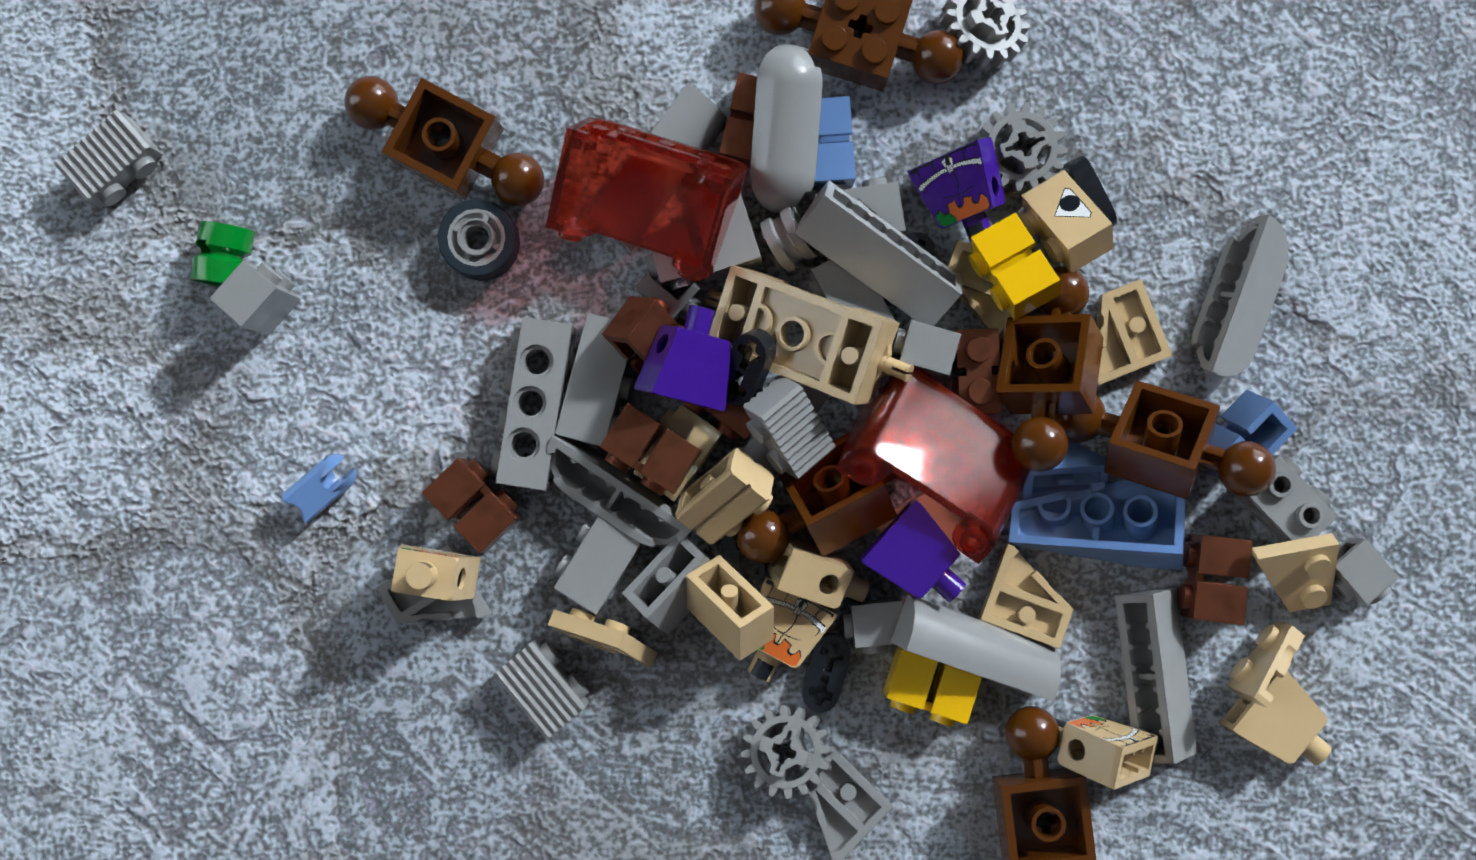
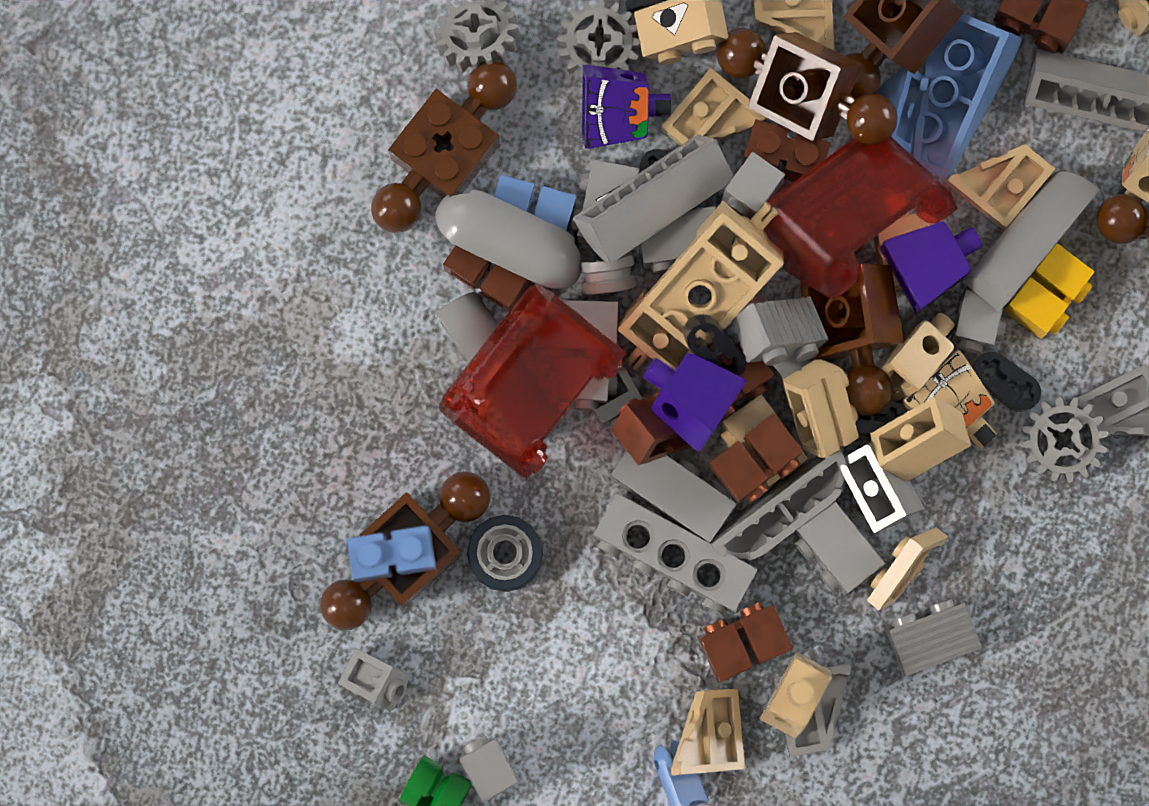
camera: 70 degrees left, 5 degrees down
yellow piece [968,212,1060,321] -> none
none -> light grey bracket [338,648,410,711]
none -> medium blue piece [347,526,436,582]
none -> tan wing [671,688,745,775]

